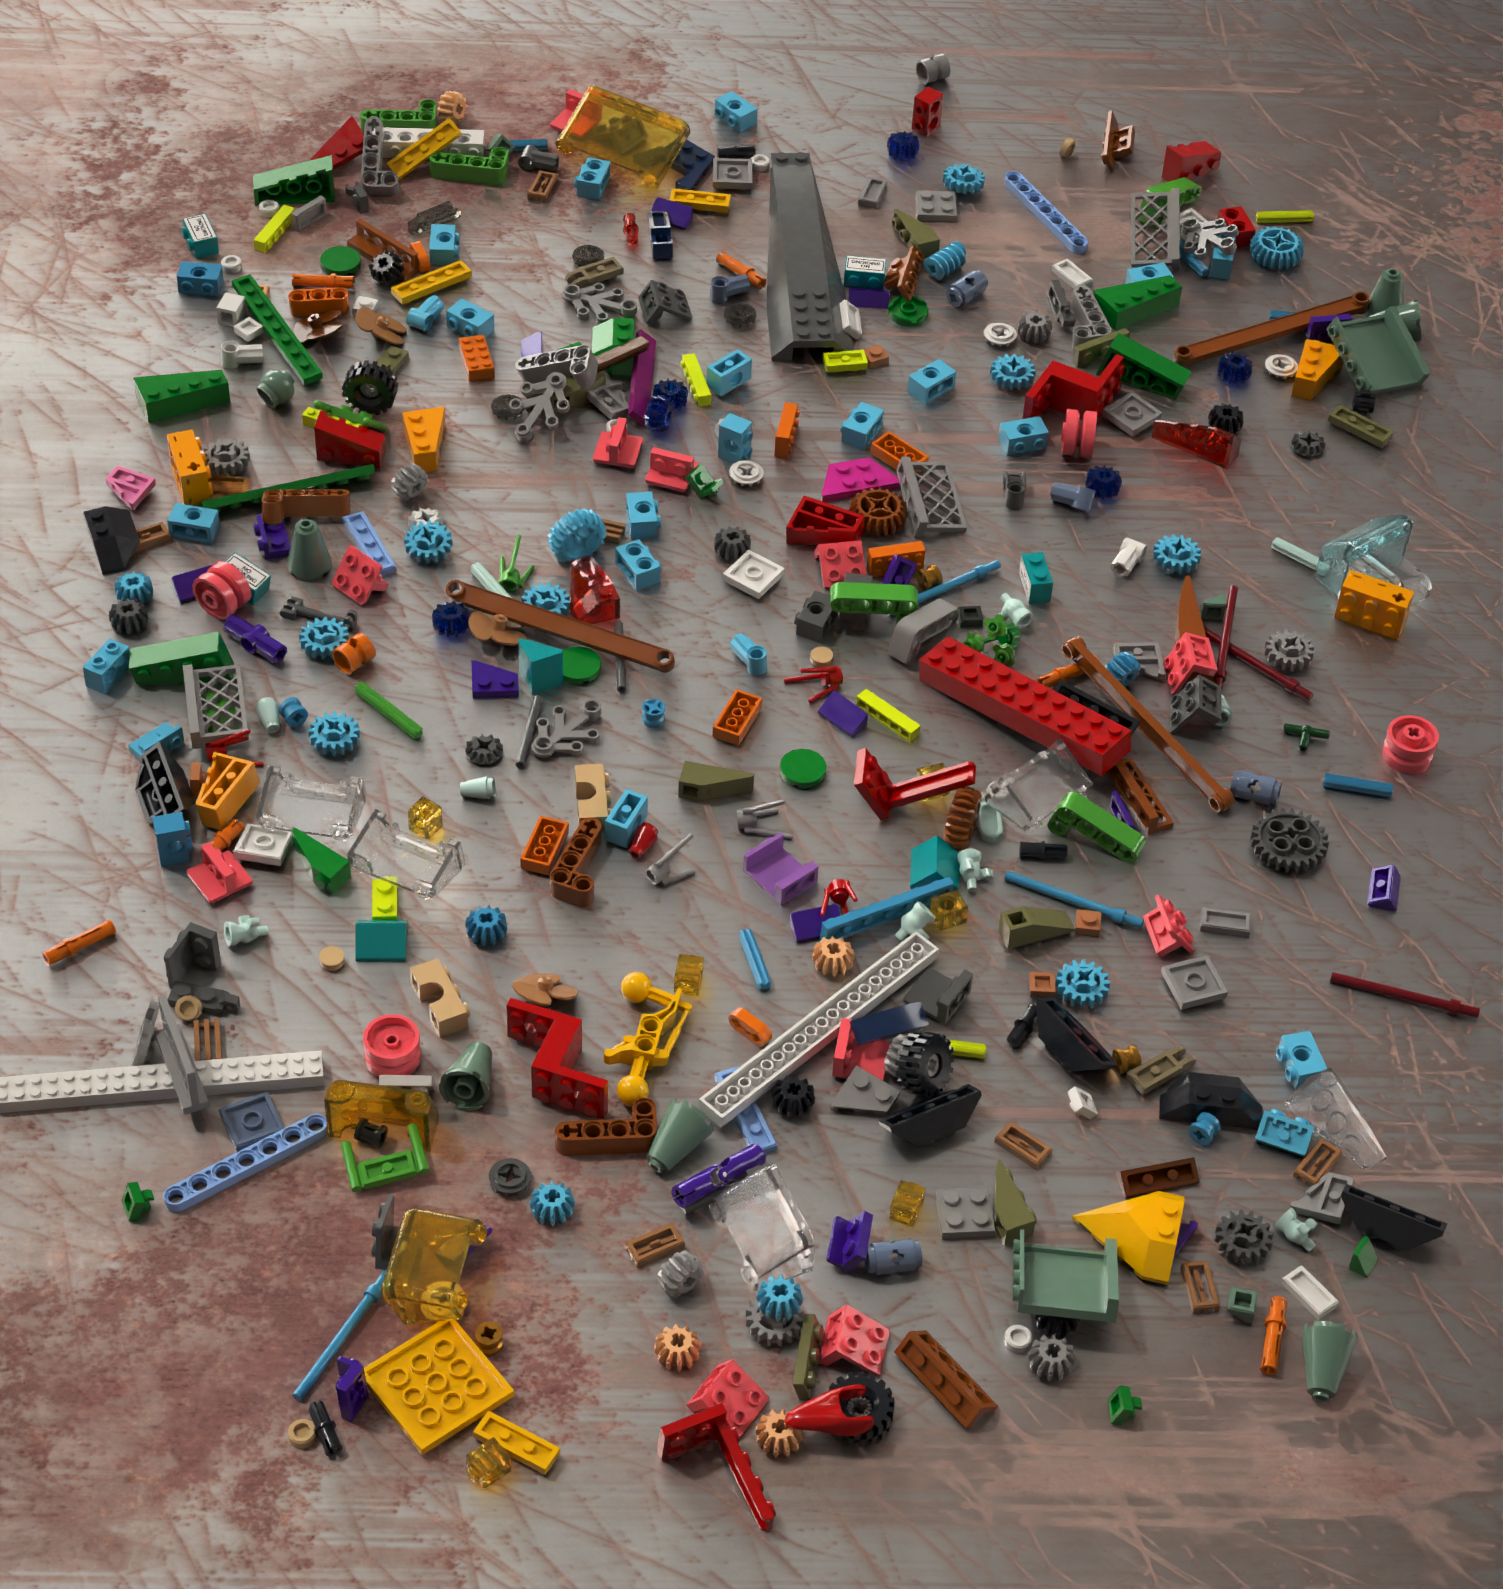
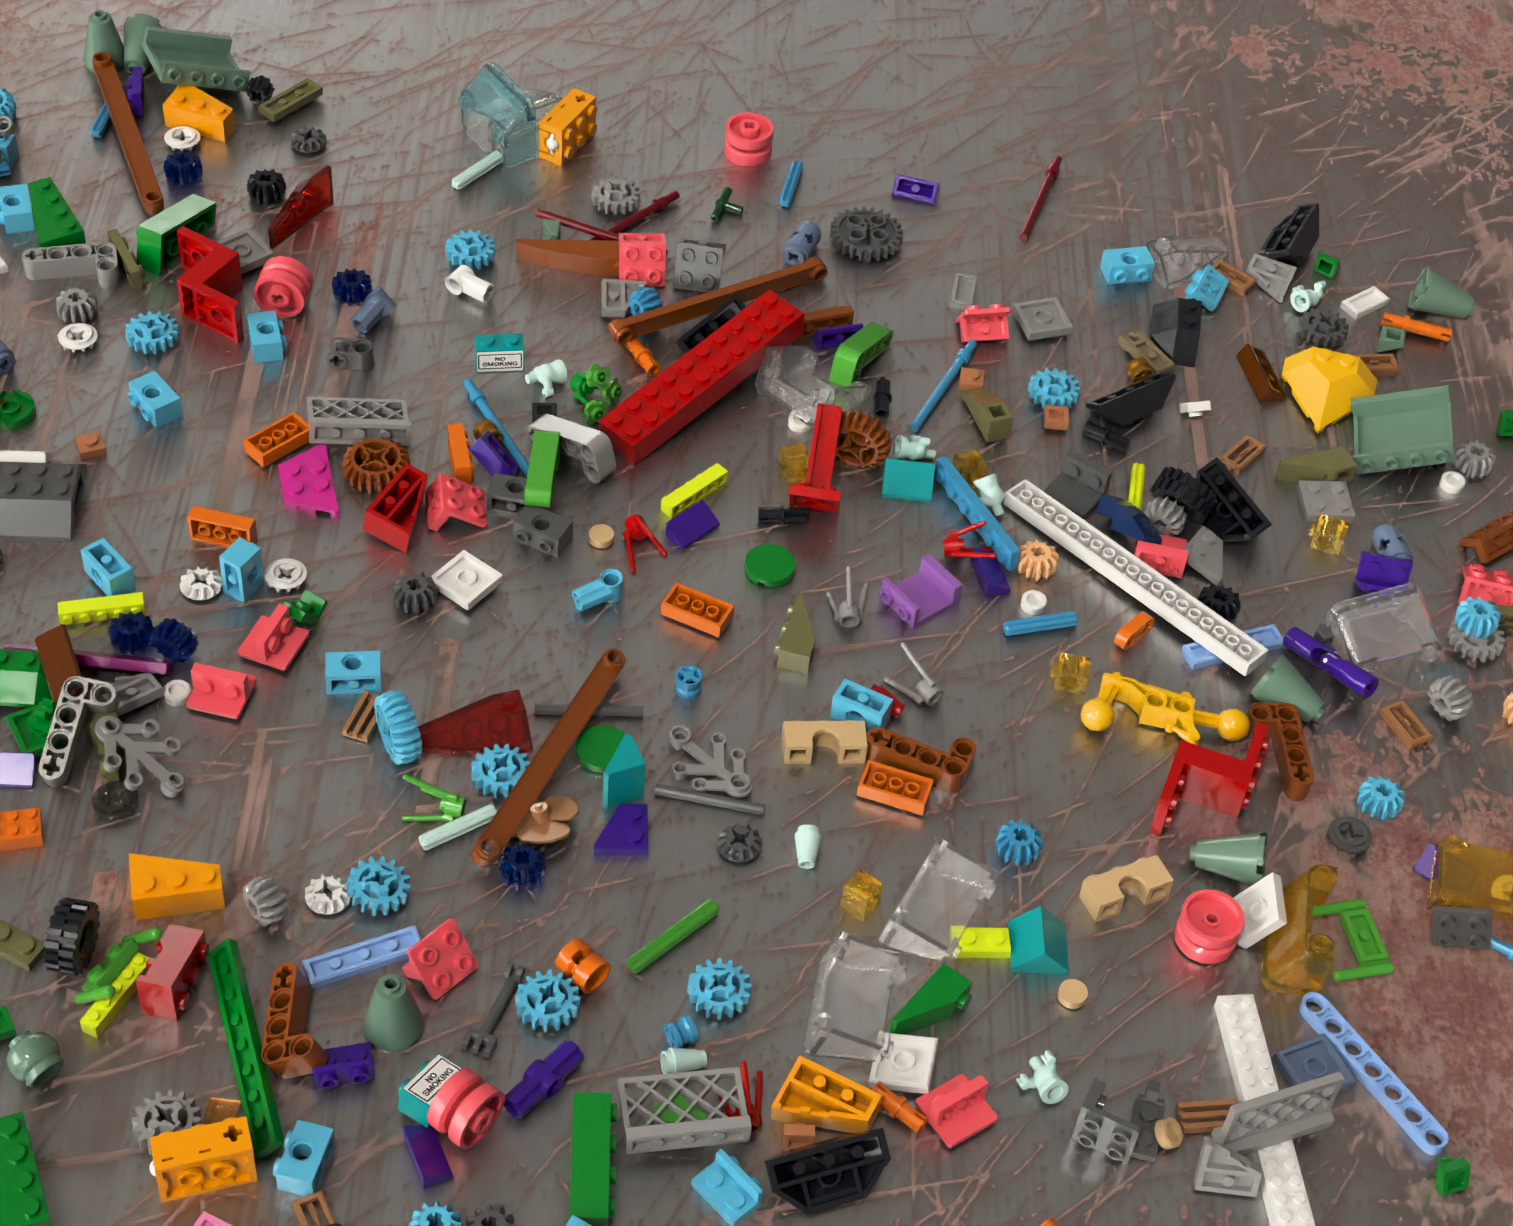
camera: 90 degrees left, 0 degrees up
dark azure brick [152,812,193,867] -> none
medium nougat piece [512,973,578,1006] -> none
medium azure brick [615,539,662,591] -> none
neon yellow plate [823,350,868,373] -> none
medium azure brick [840,402,884,450] -> none
dark grey hinge [1047,280,1076,327] -> none
dark azure wheel [1188,1112,1221,1145] -> none
none -> white tile [1020,590,1047,615]

